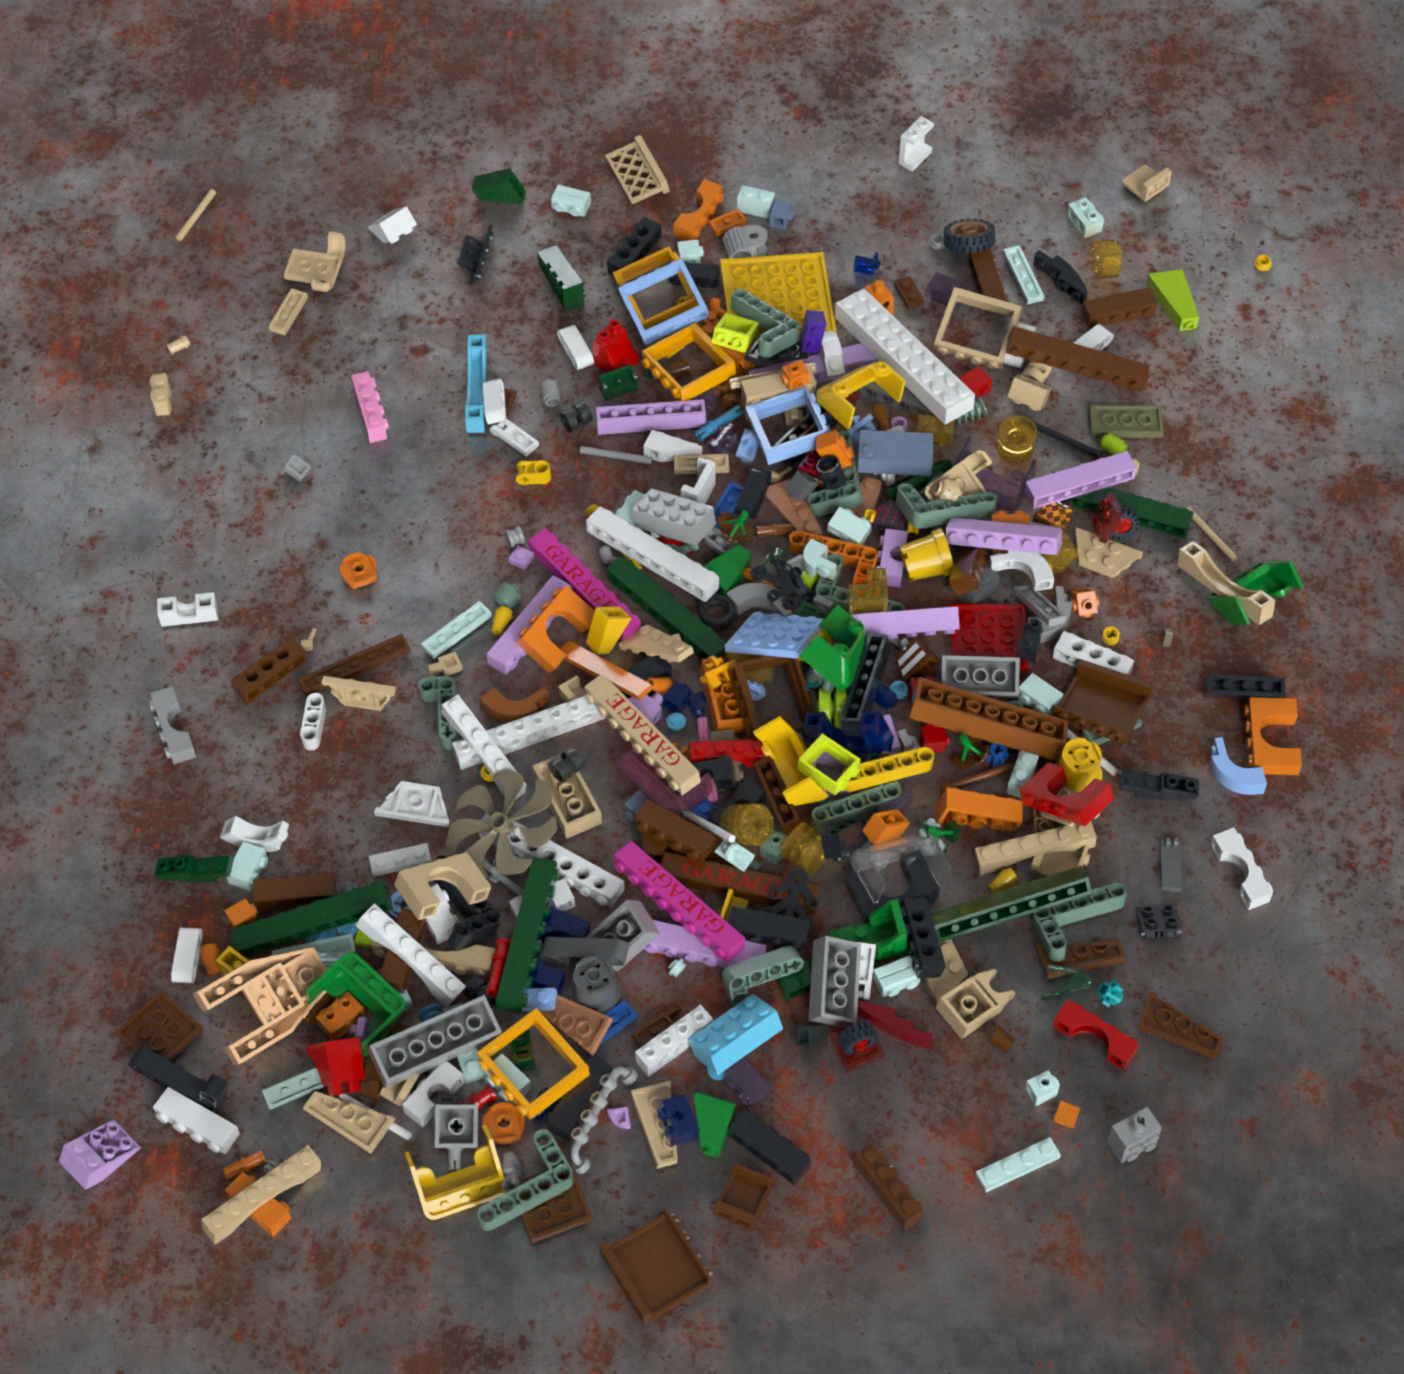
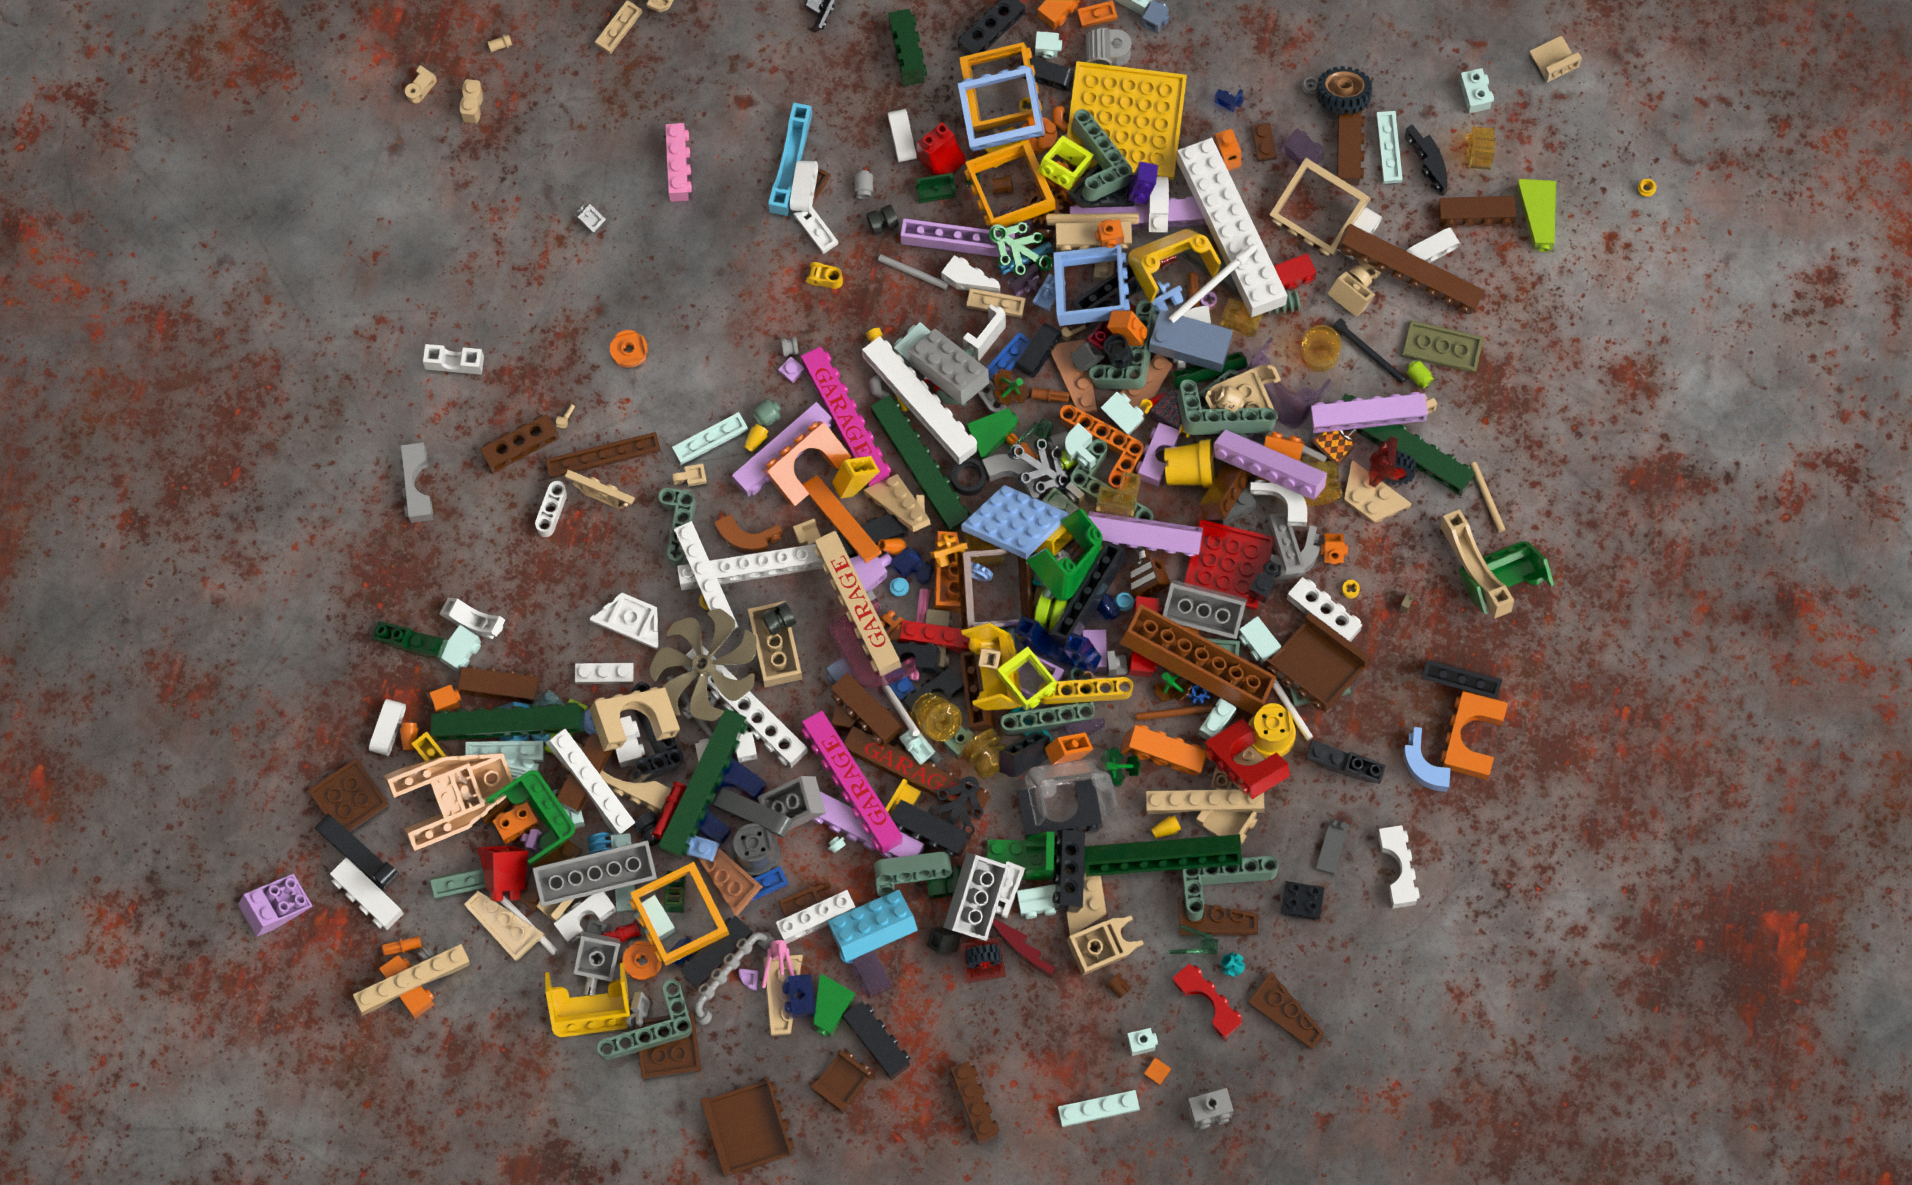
camera: 15 degrees right, 15 degrees up
none -> tan leg [405,65,437,104]
none -> bright pink plant [762,940,795,988]
none -> tan leg [978,647,1001,669]
none -> plant [989,222,1053,276]
none -> white bar [1169,243,1258,323]

